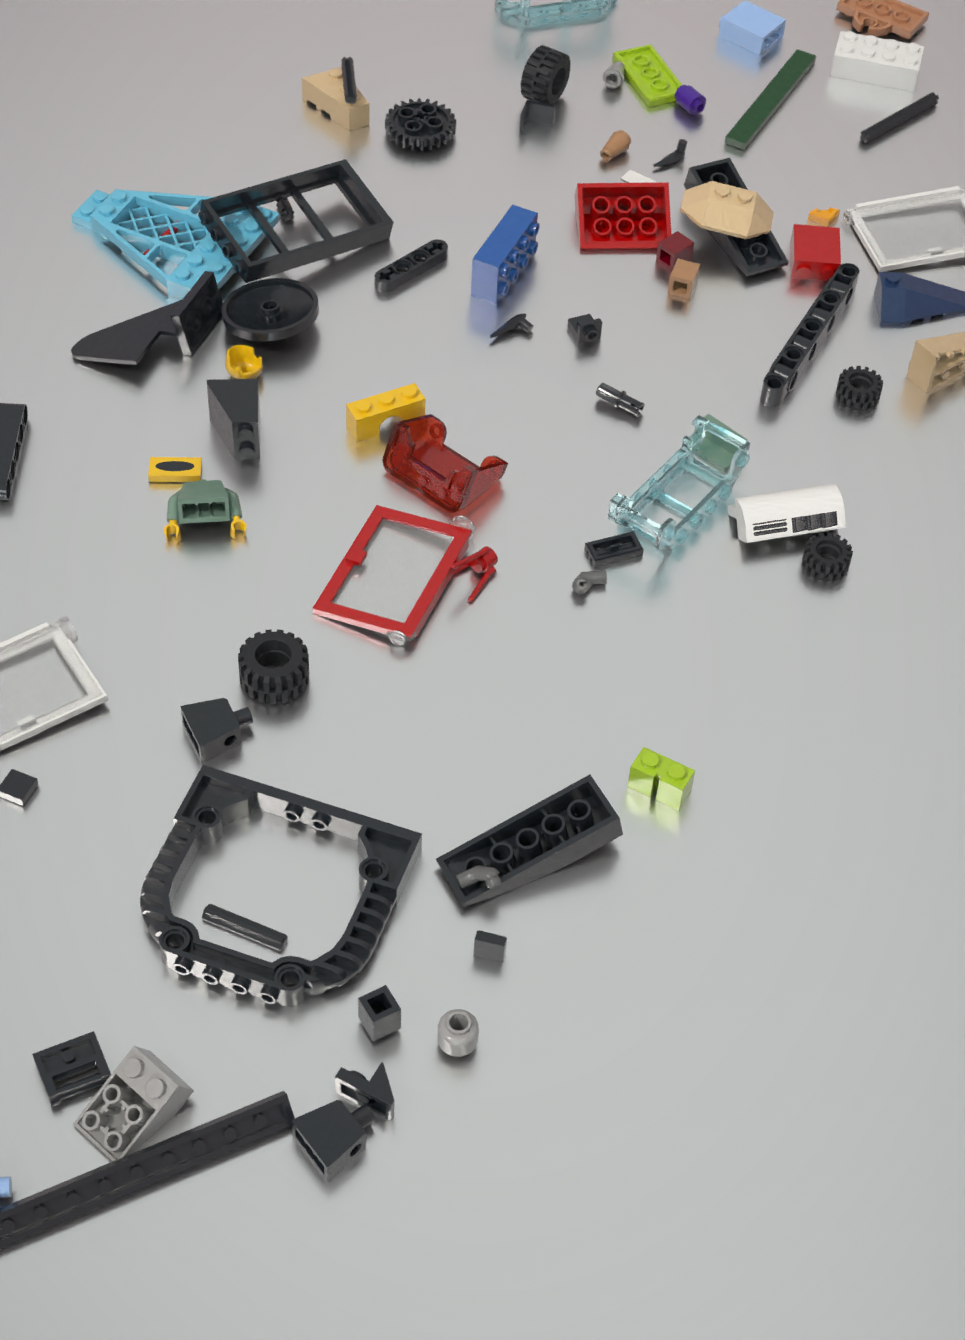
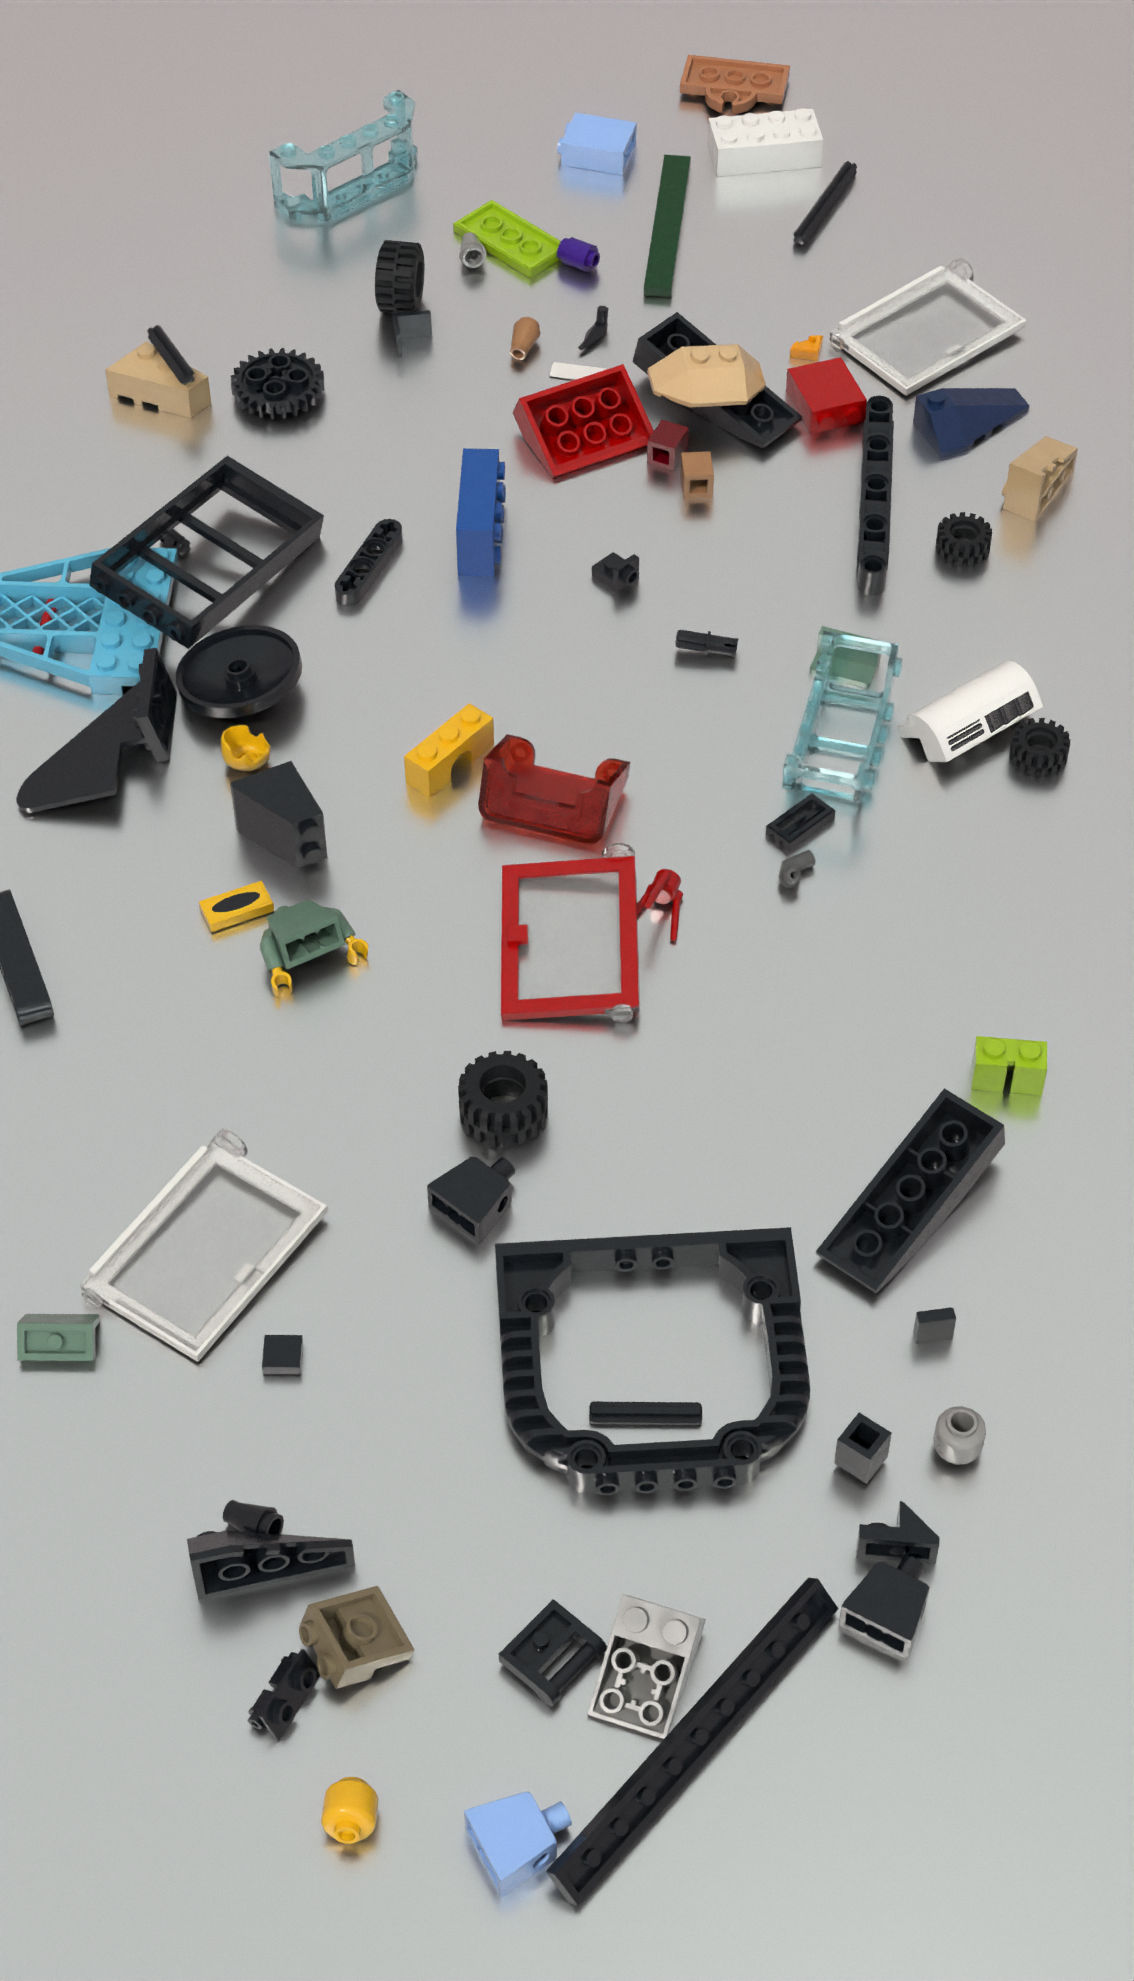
camera: 20 degrees left, 0 degrees up
dark grey arm [456,865,502,889] -> none
black bar [490,313,534,338] -> none

